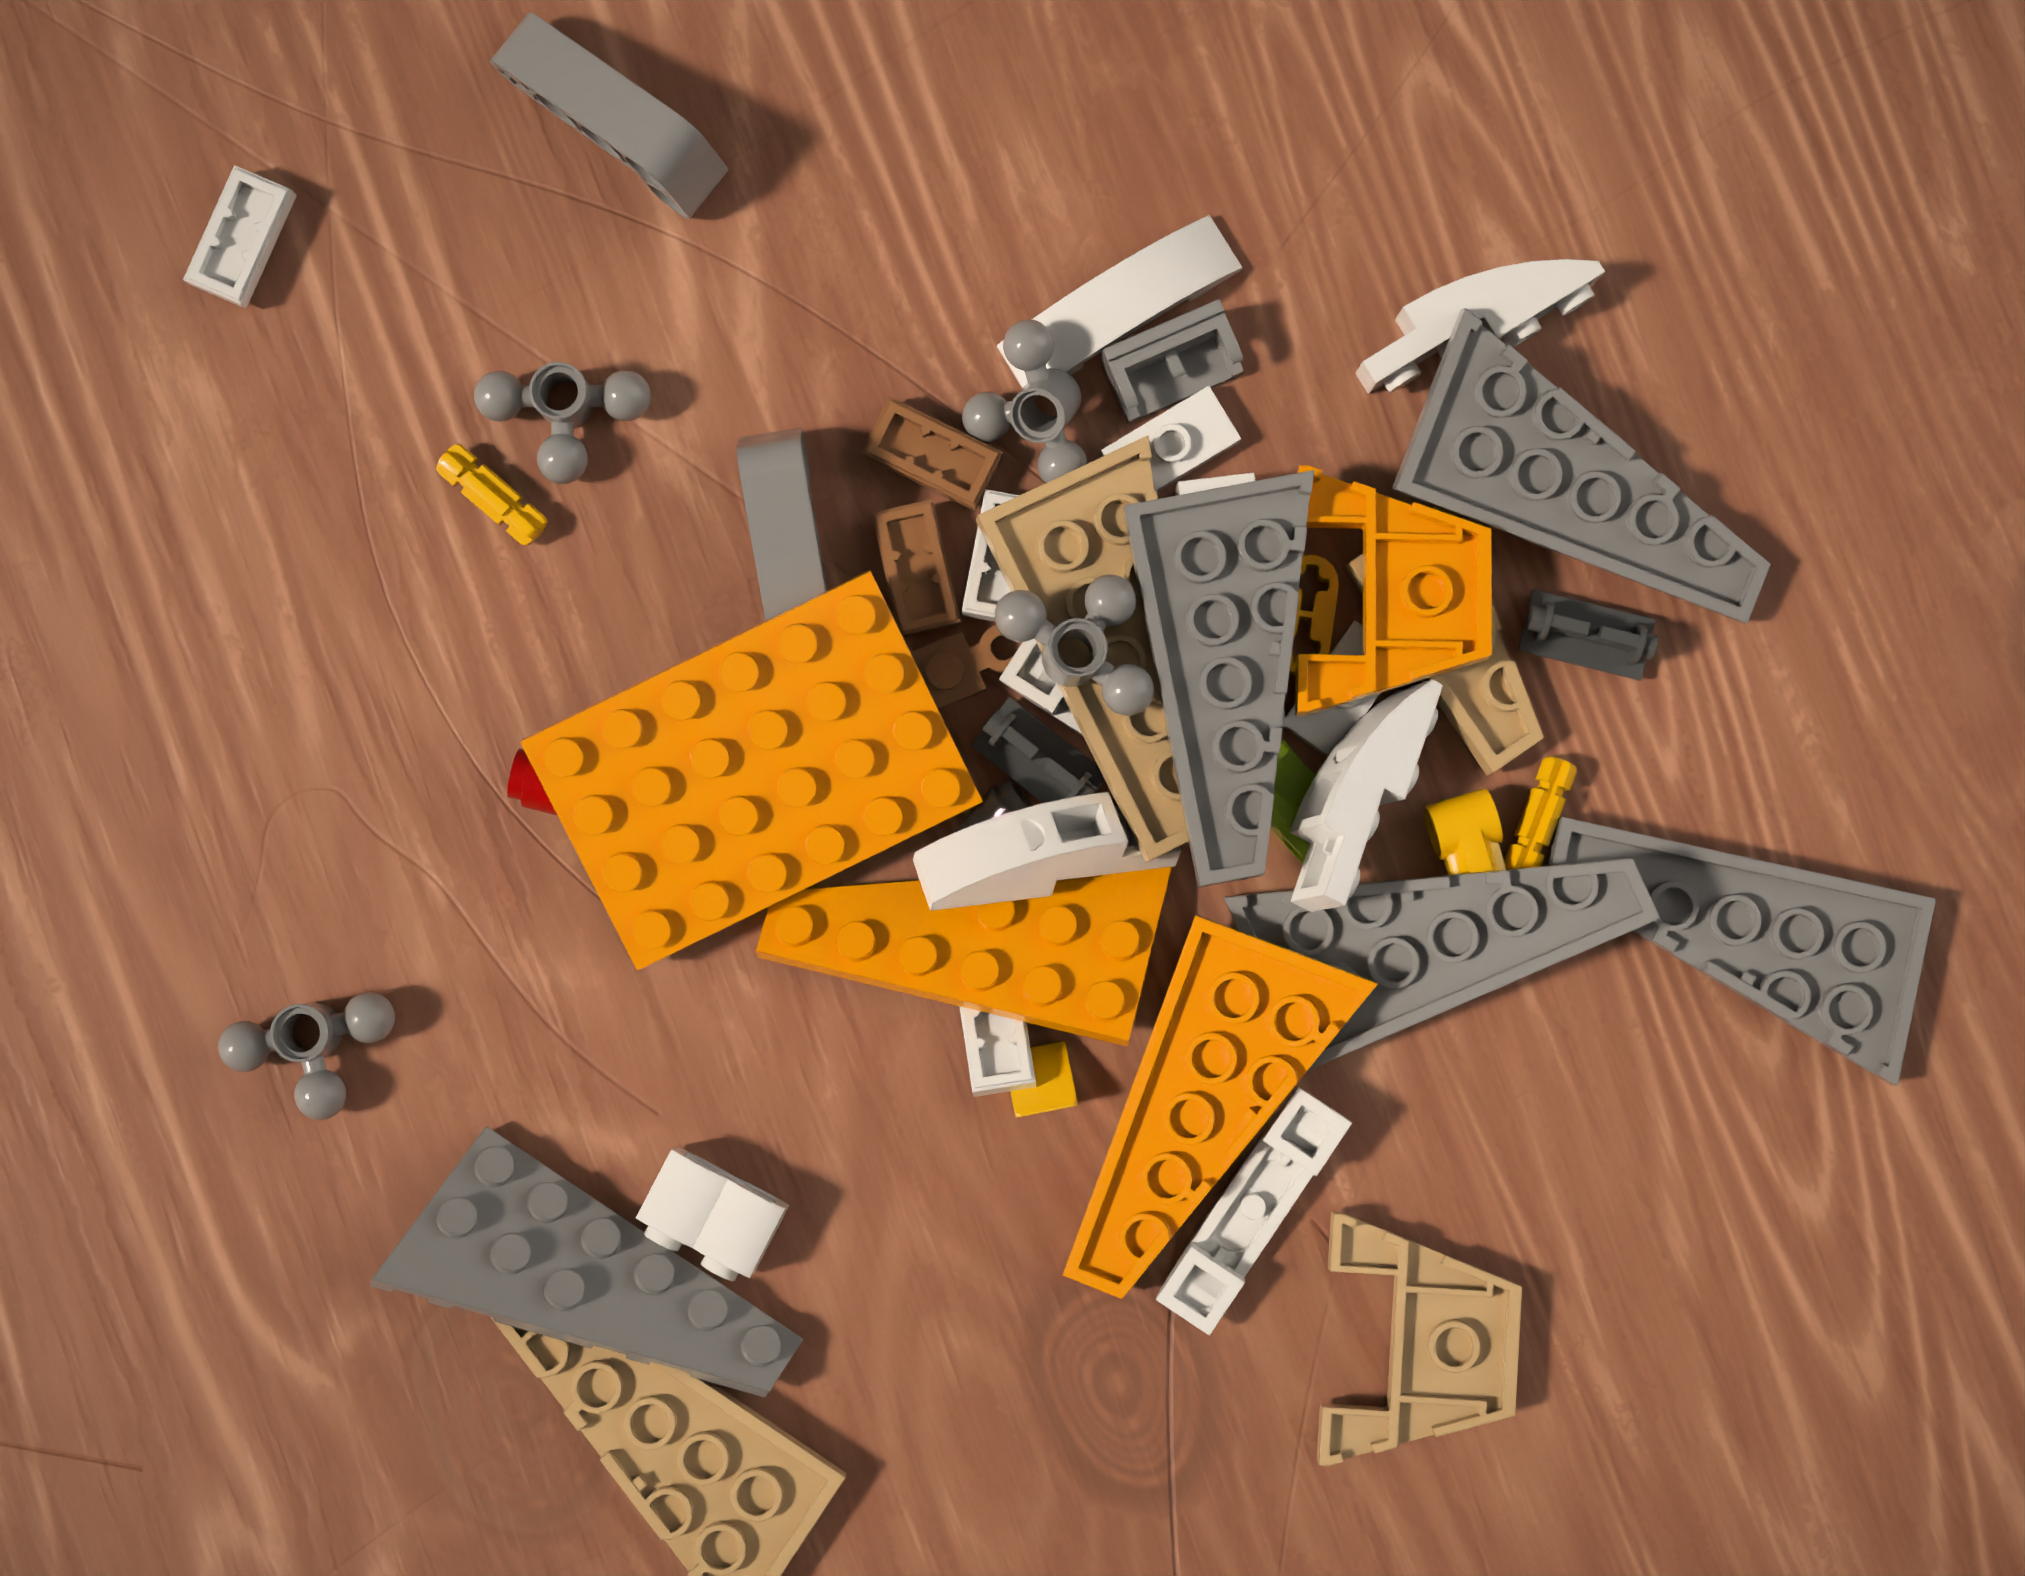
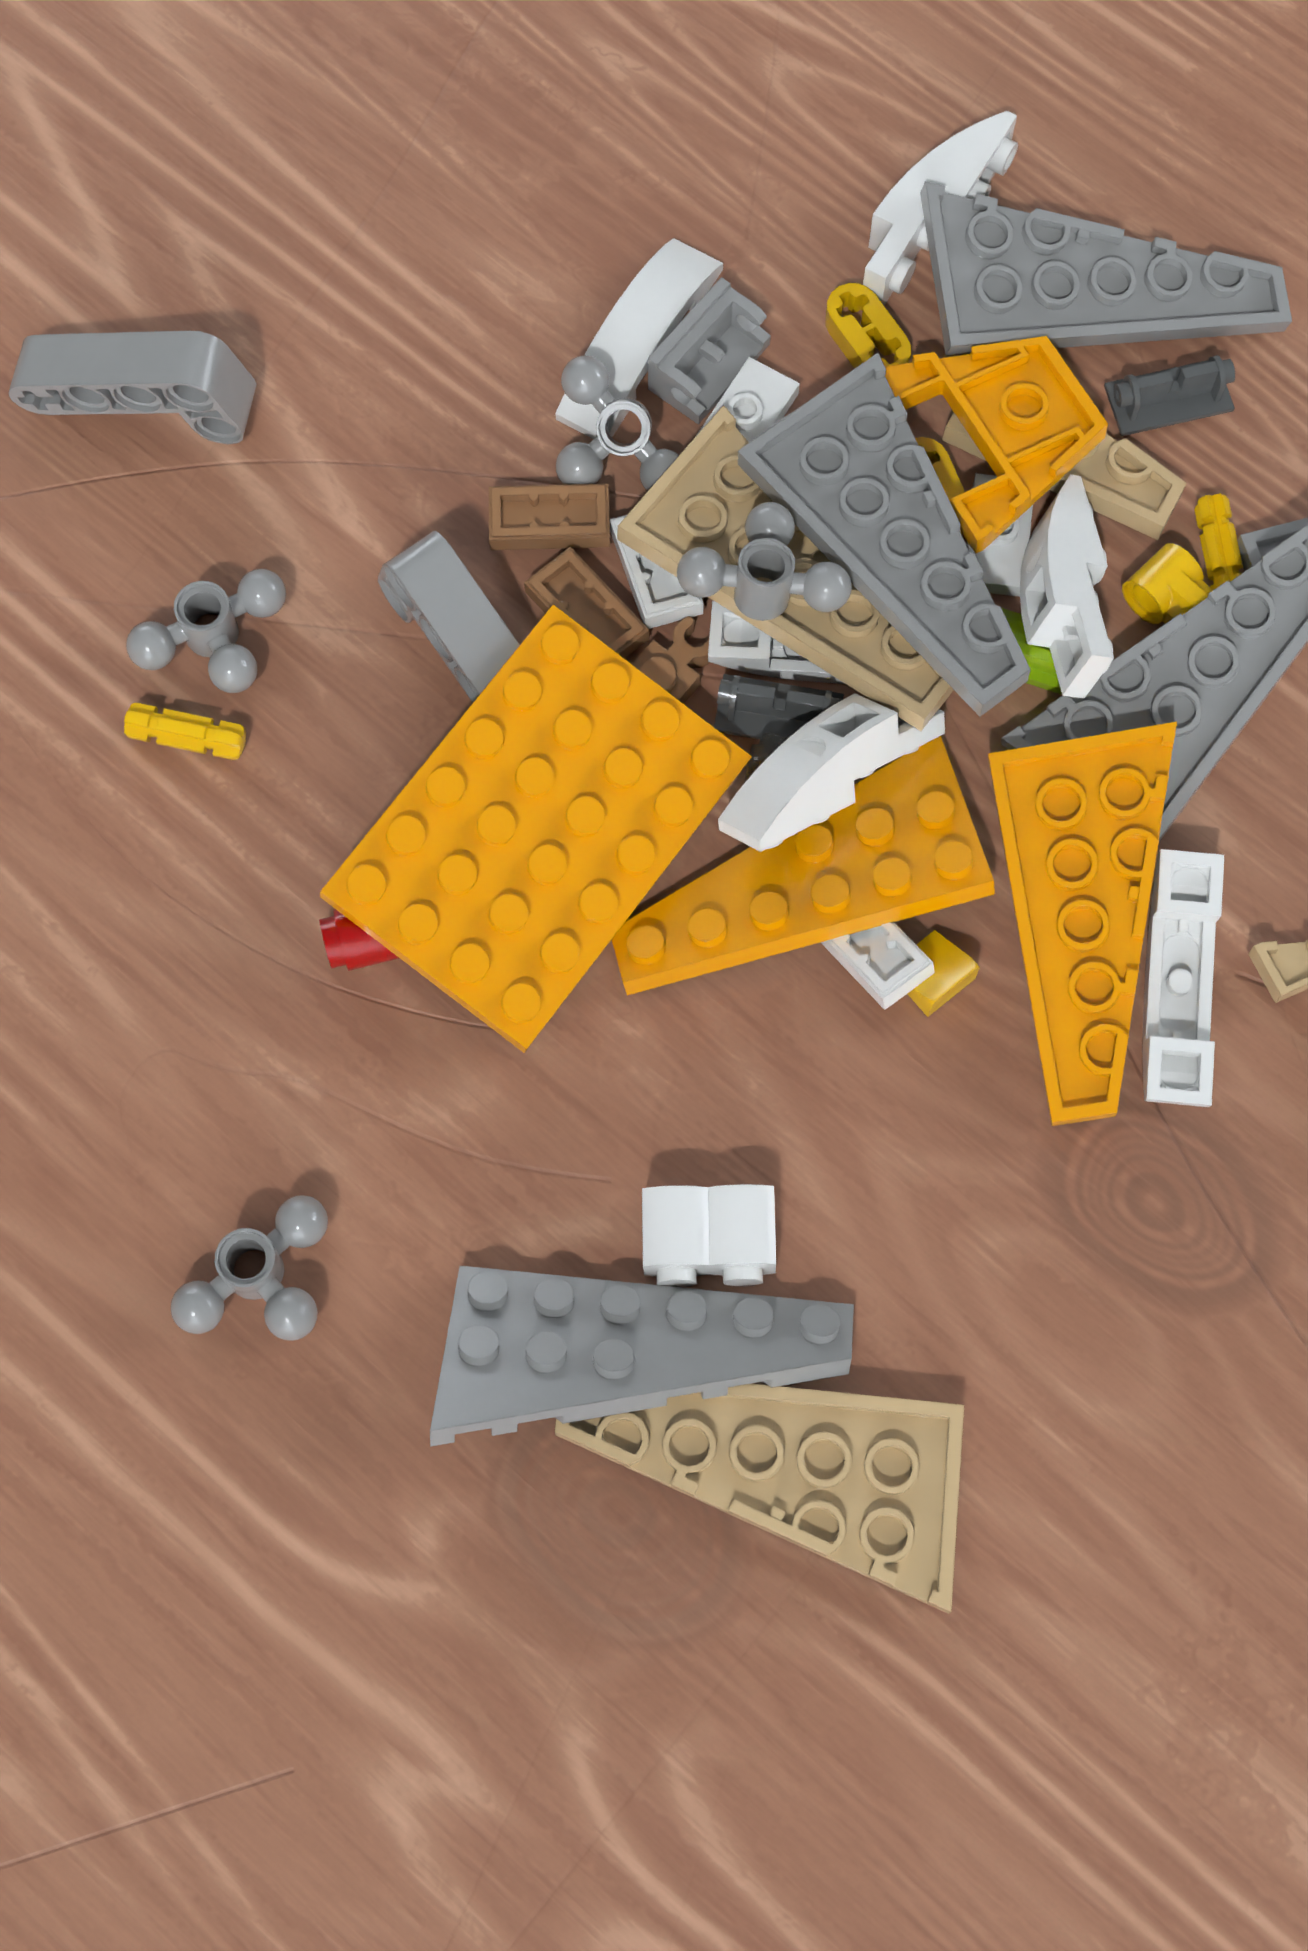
camera: 25 degrees left, 15 degrees down
none -> yellow beam [825,283,911,368]

